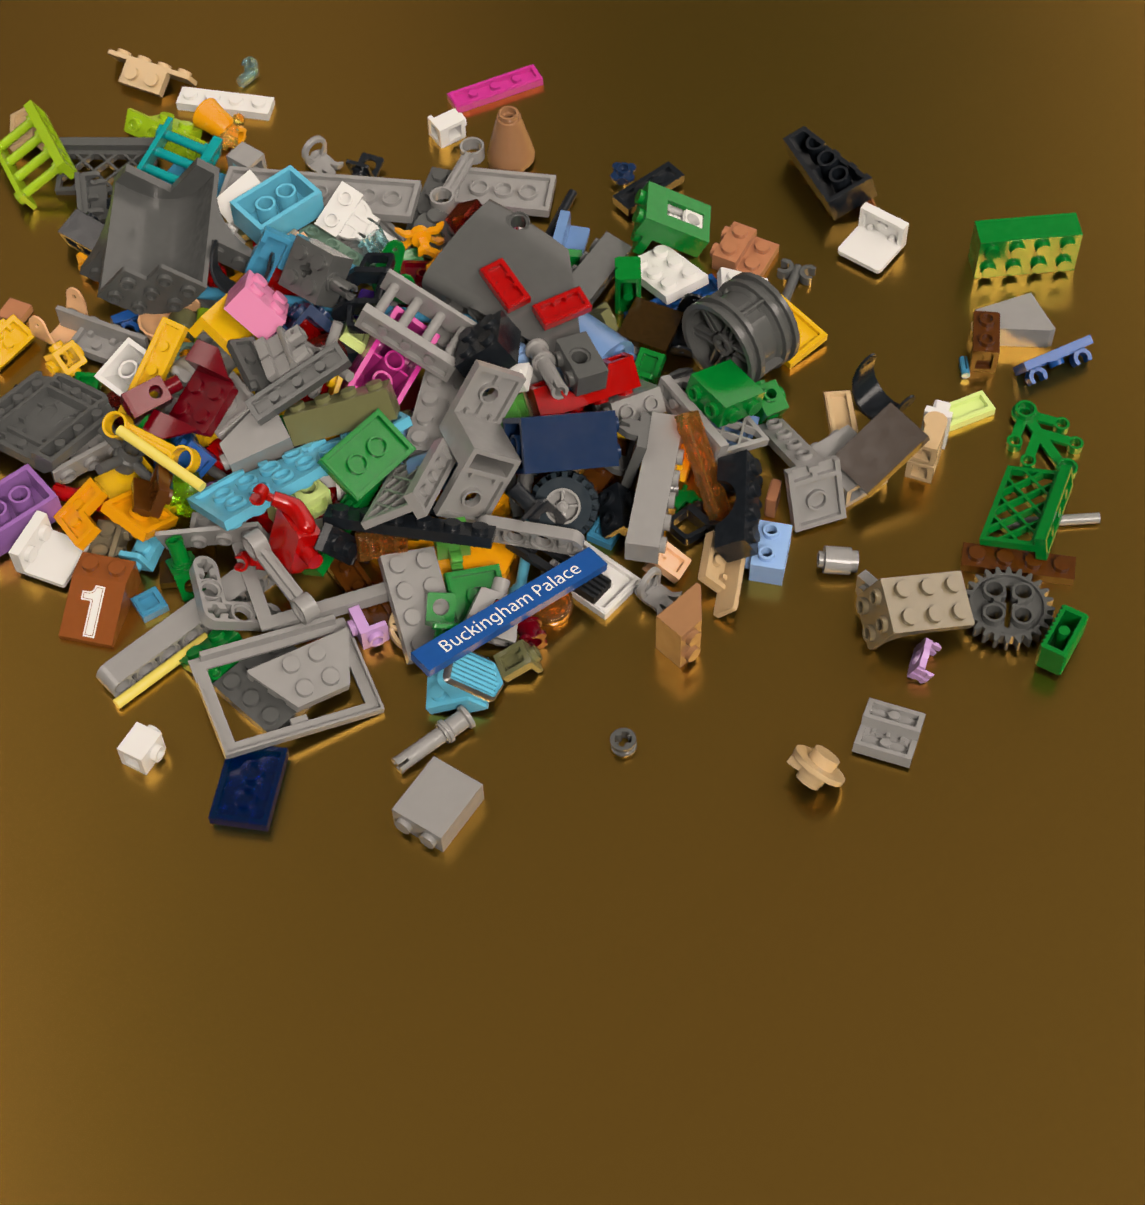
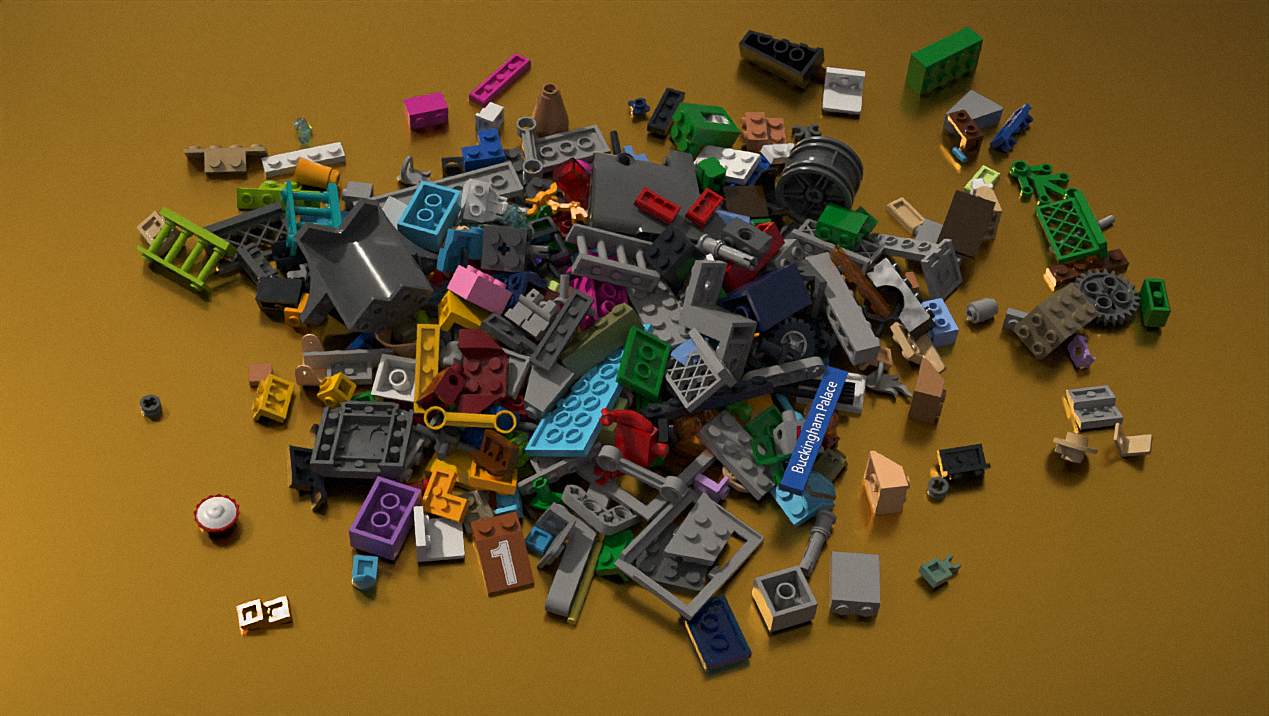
camera: 35 degrees left, 5 degrees down
light yellow bar [115,425,206,492] -> none
white brick [117,722,166,775] -> none
clear yellow piece [217,113,245,151] -> none
black piece [852,353,916,420] -> none
none -> dark pink brick [403,92,449,130]
none -> blue brick [461,128,505,173]
none -> light grey bracket [535,502,577,568]
none -> light grey brick [752,565,818,632]
none -> light nougat slope [864,451,910,515]
none -> sand green plate [918,554,961,588]
none -> black bracket [937,443,991,480]
none -> tan bracket [1114,423,1153,457]

